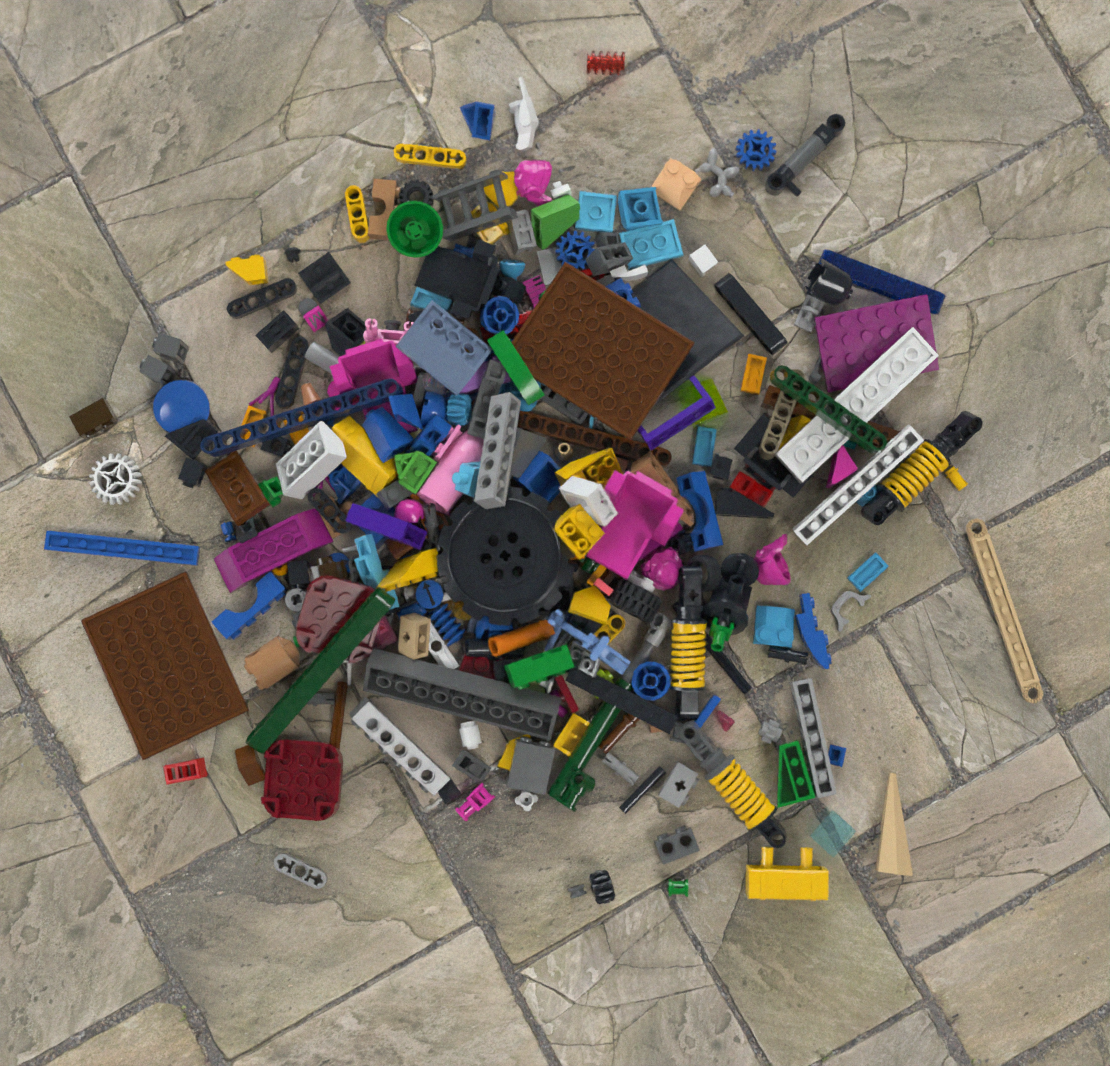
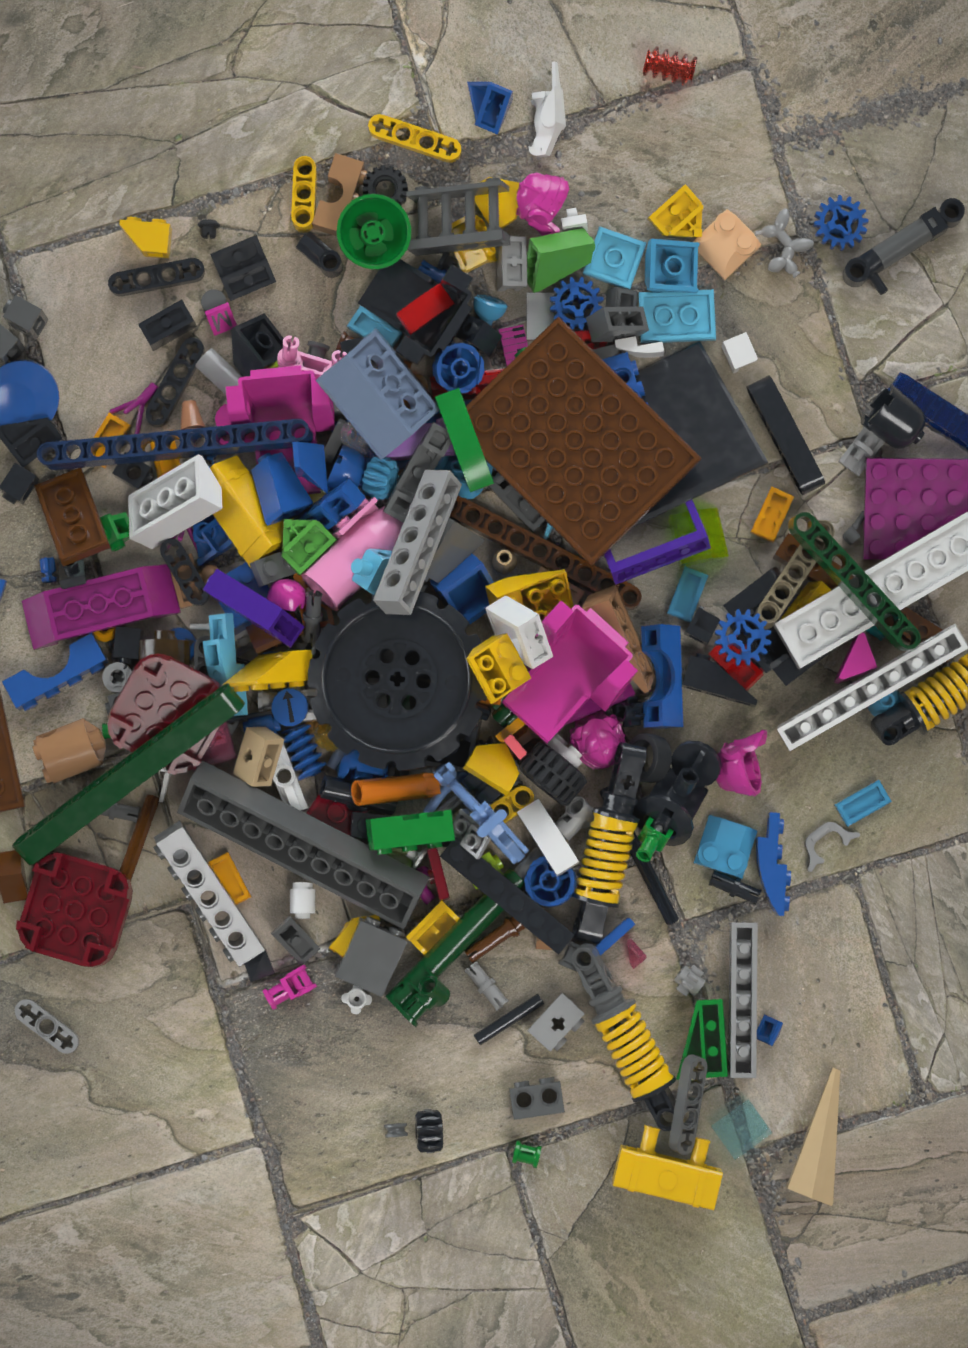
camera: 10 degrees right, 0 degrees up
none -> light orange tile [208,852,252,905]
none -> black piece [296,231,343,278]
none -> red slope [396,283,455,335]
none -> white slope [517,799,579,877]
none -> yellow slope [647,184,703,238]
none -> dark grey beam [669,1054,707,1155]
none -> blue gear [714,609,771,666]

